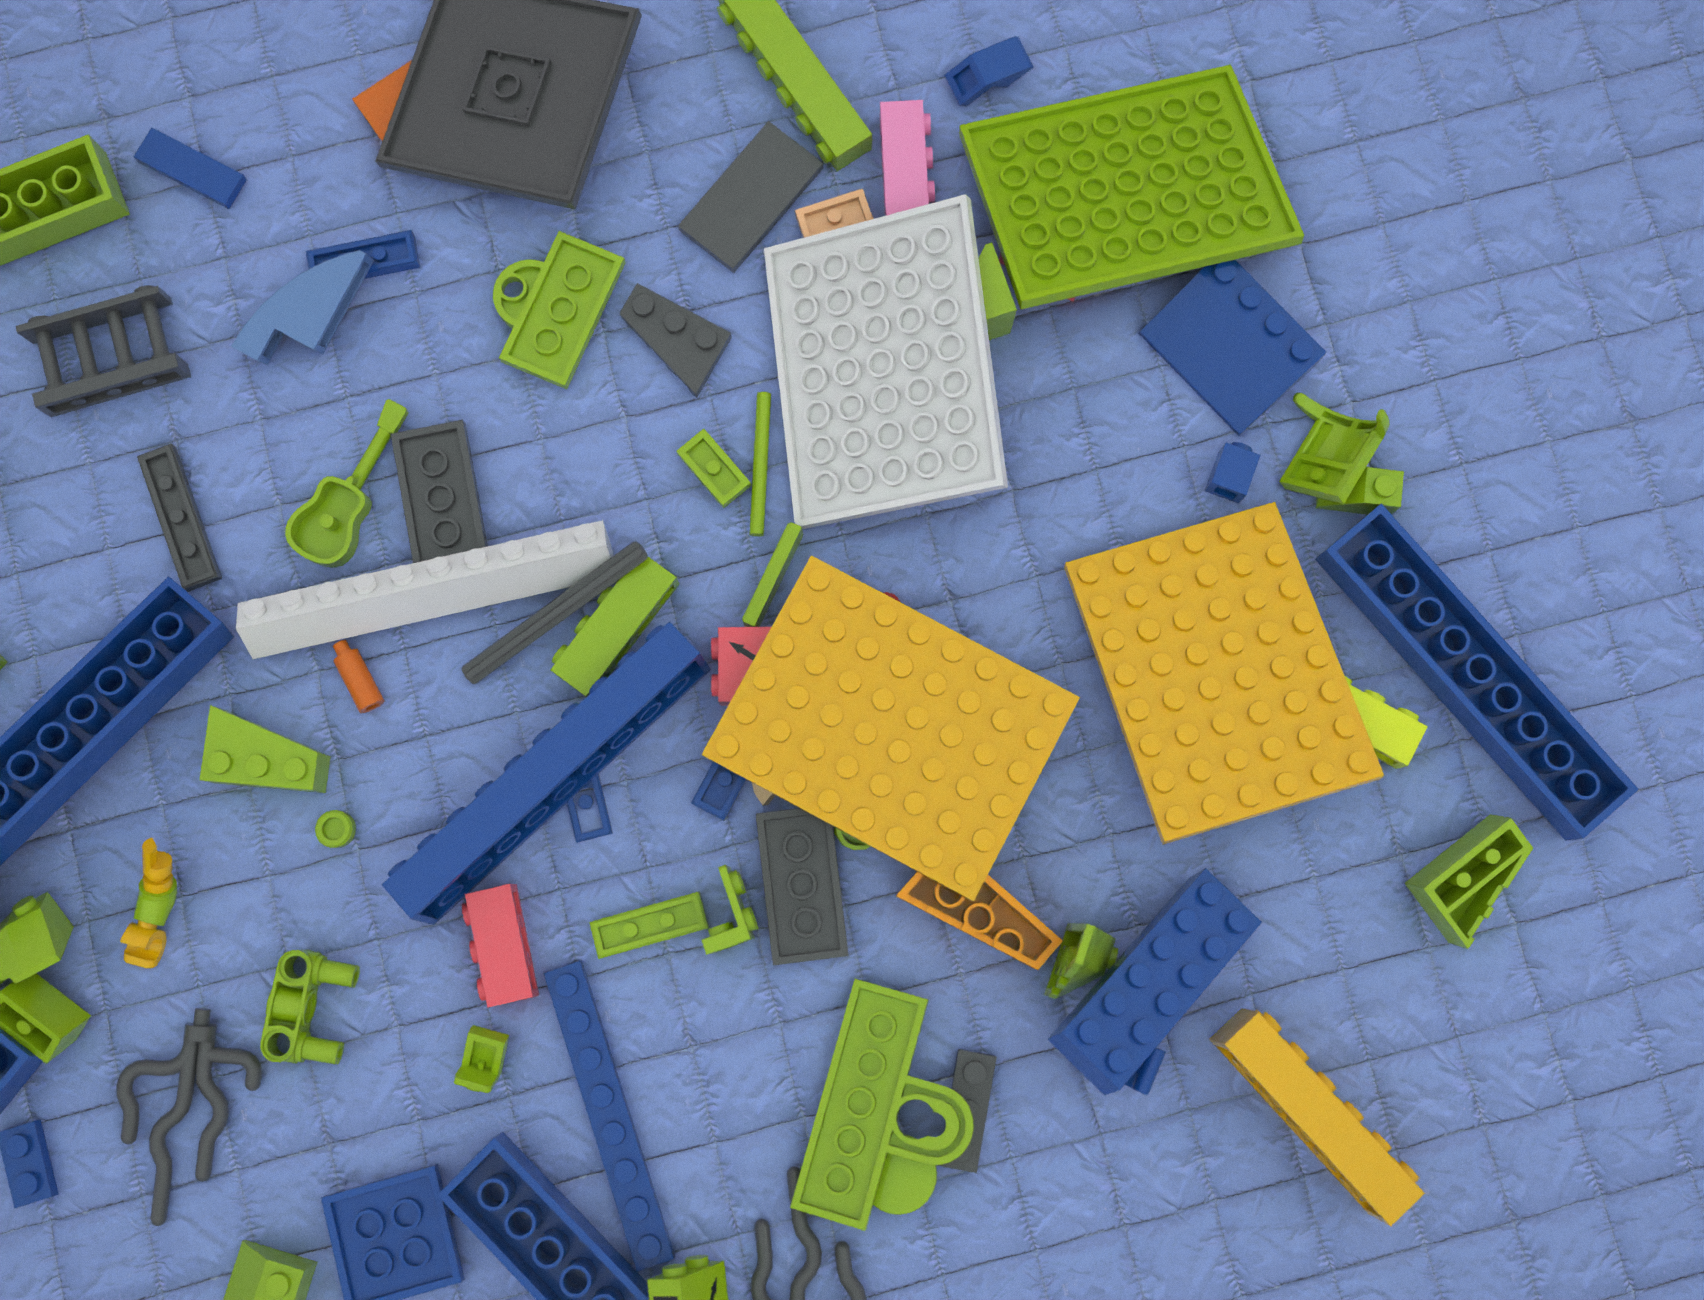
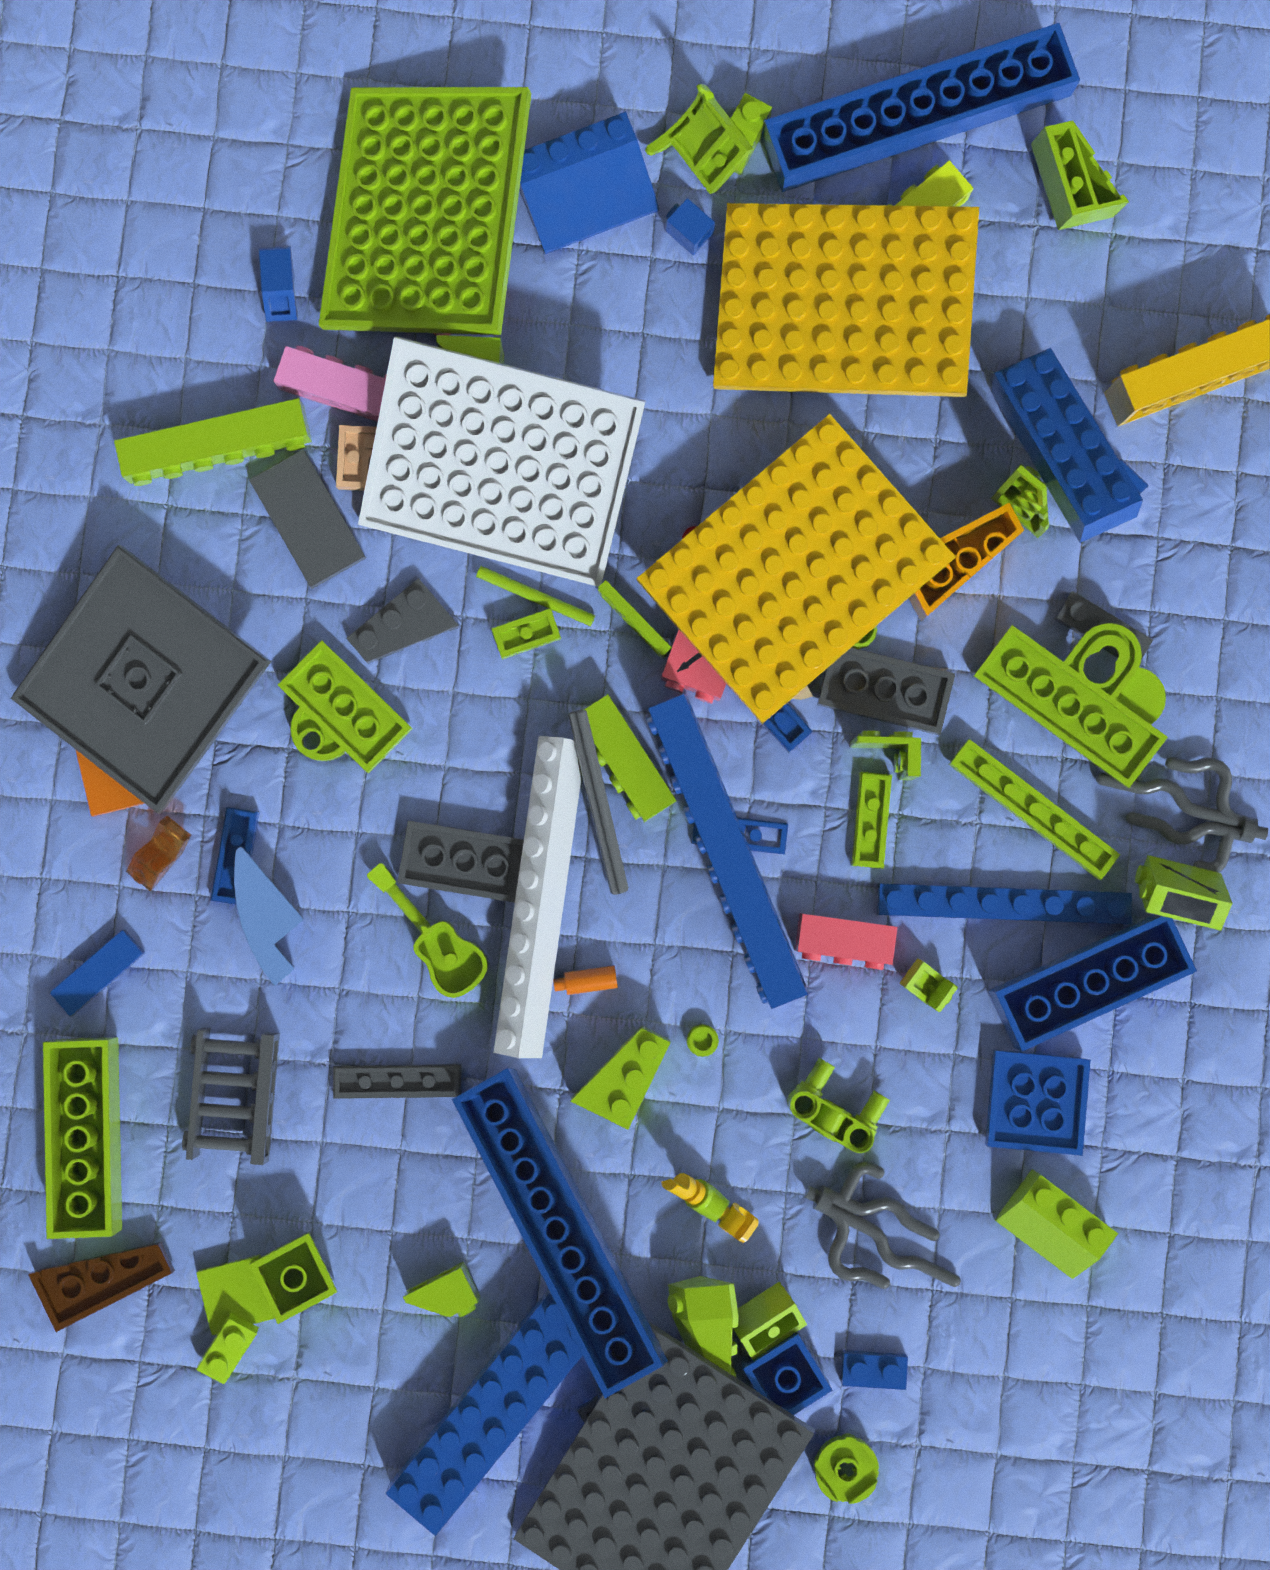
camera: 75 degrees left, 5 degrees up
none -> clear orange slope [126,816,191,891]
none -> lime plate [948,739,1121,880]

